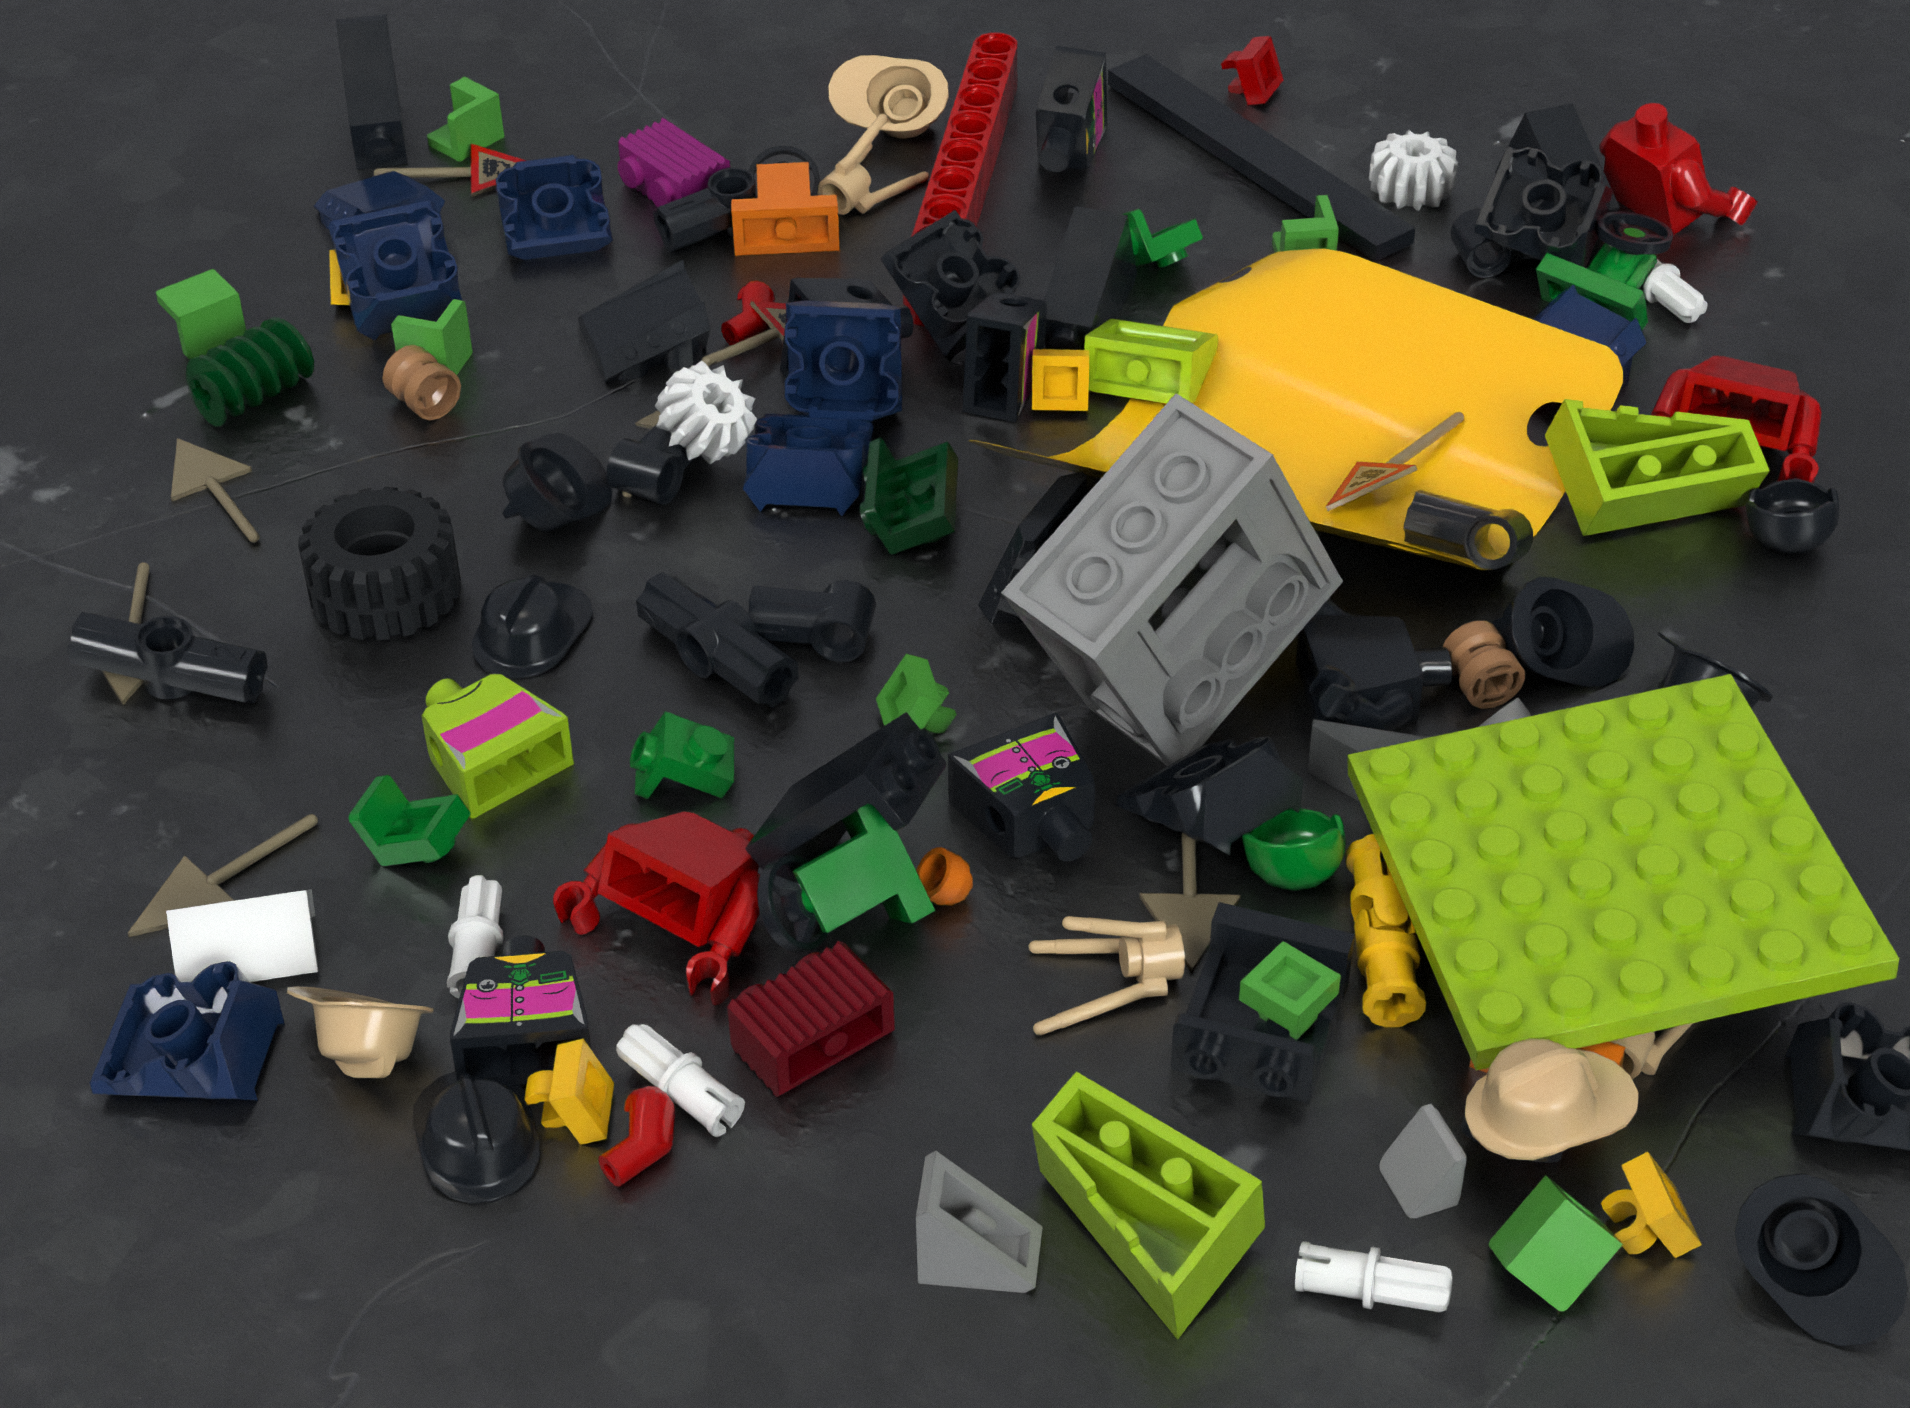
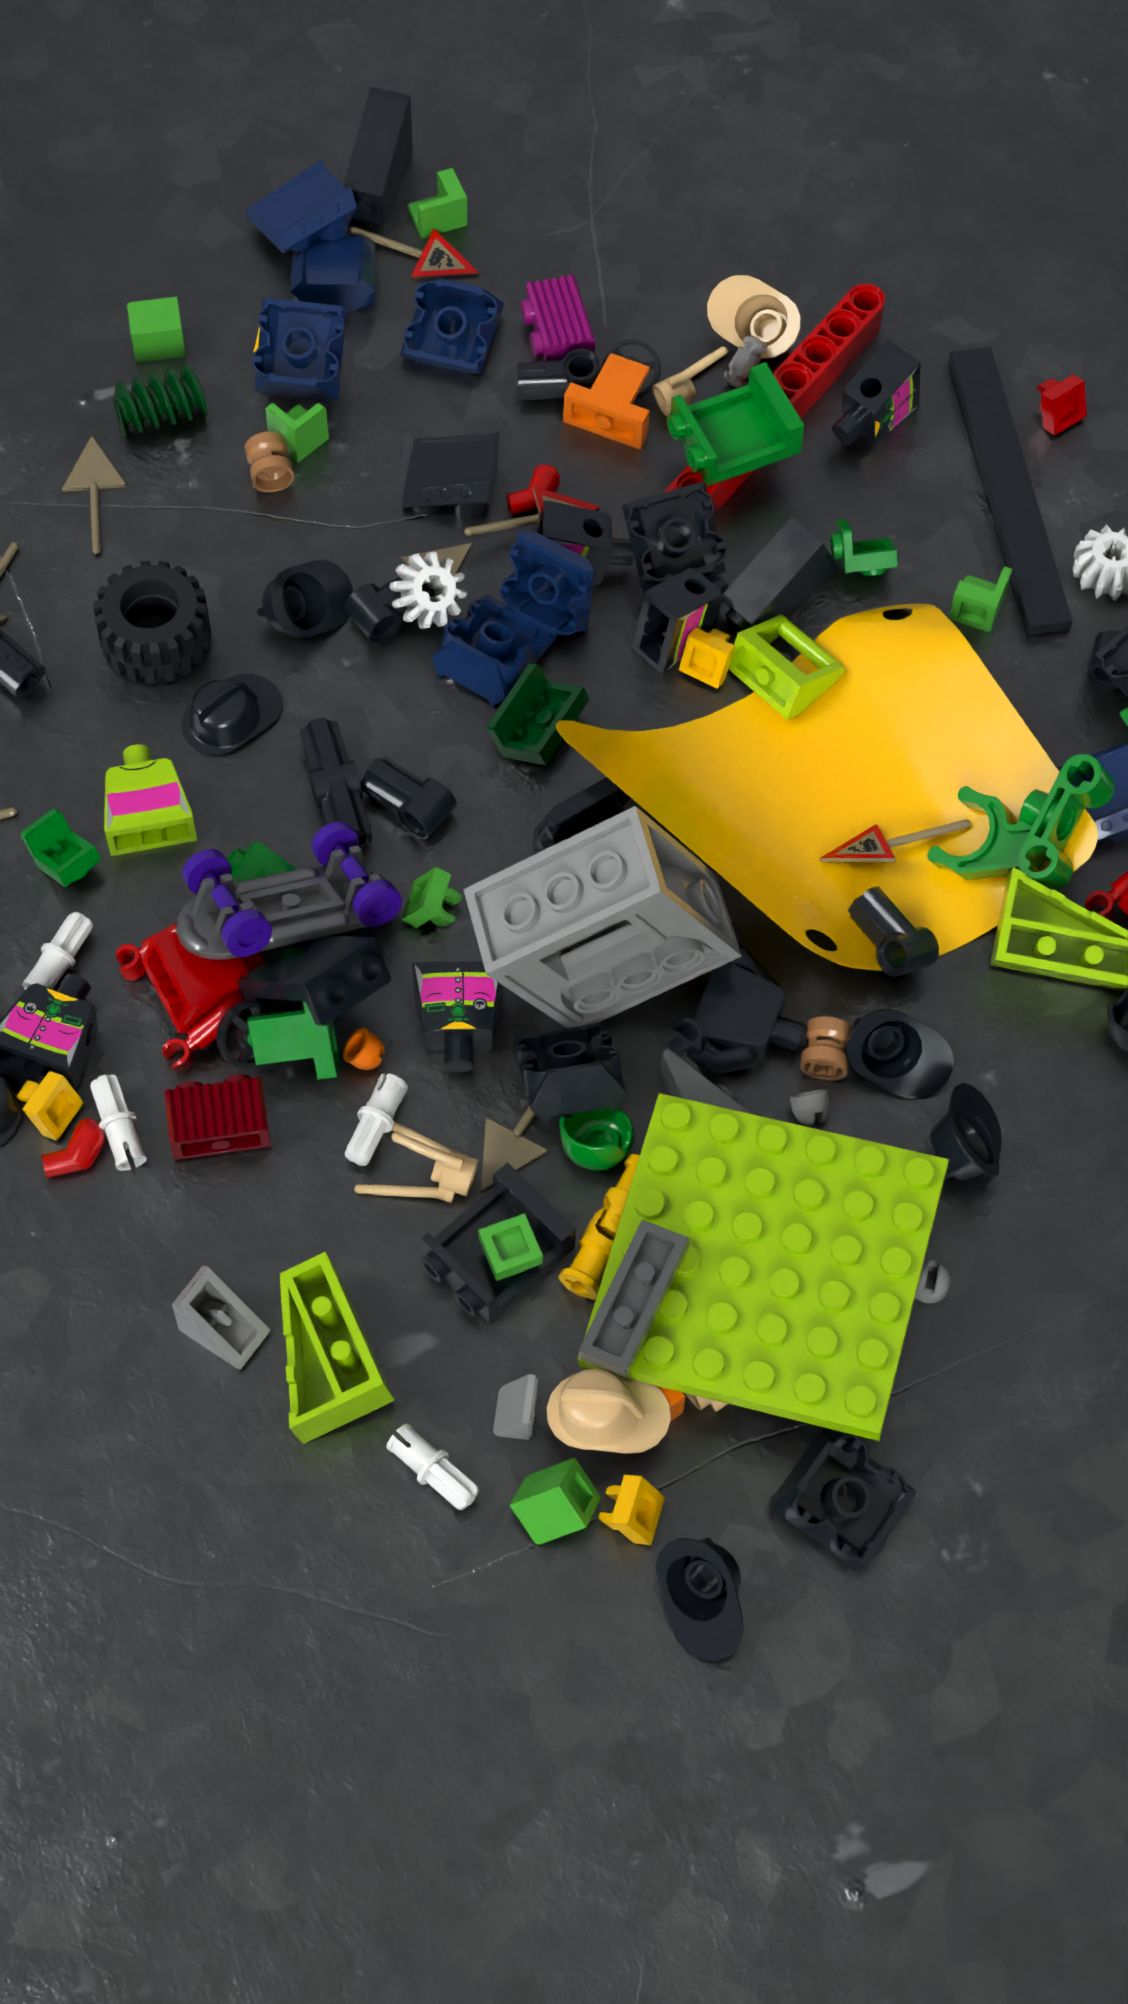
camera: 25 degrees right, 20 degrees up
none -> flat silver piece [176,821,402,960]
none -> dark blue slope [245,159,357,254]
none -> white axle [345,1073,408,1166]
none -> dark grey plate [579,1220,689,1378]
none -> green panel [667,362,805,487]
none -> light grey piece [724,335,767,388]
none -> green piece [927,754,1115,891]

